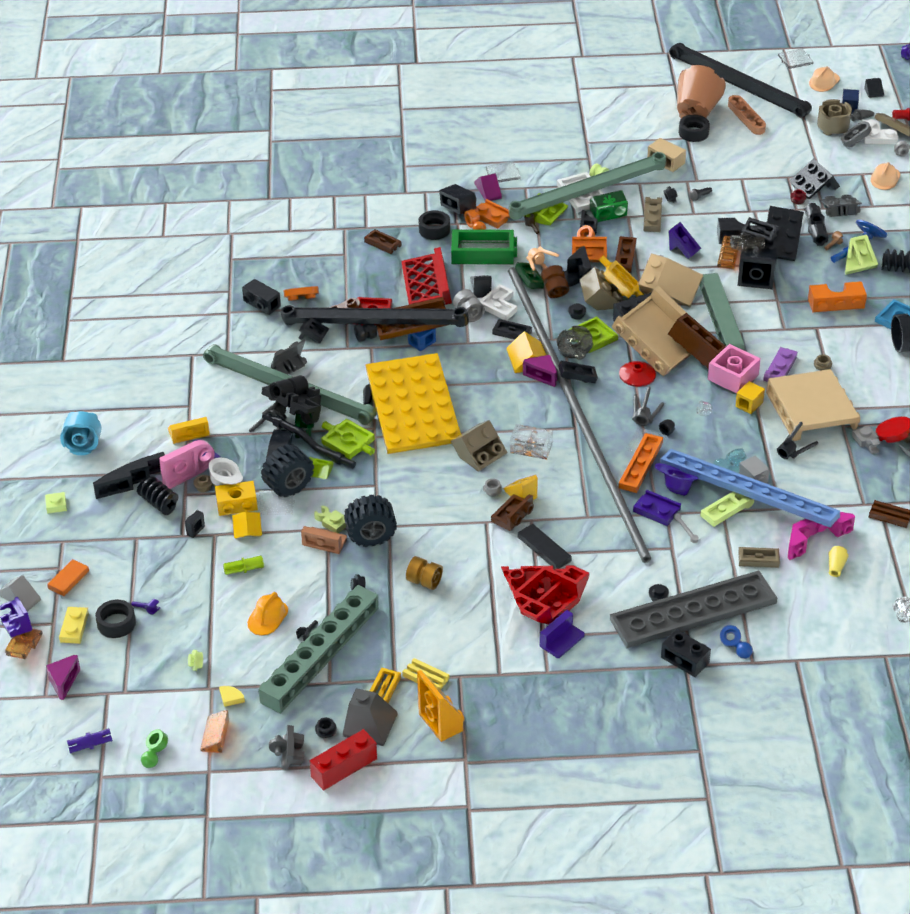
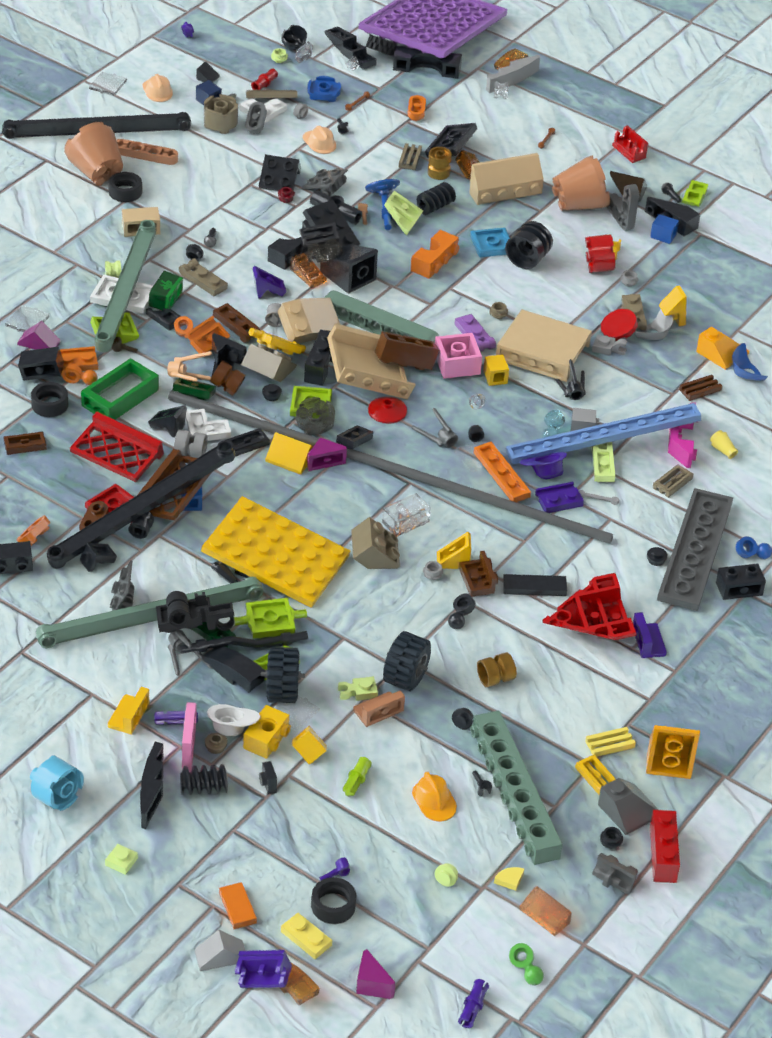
camera: 55 degrees left, 0 degrees up
none -> black plate [448,593,476,629]

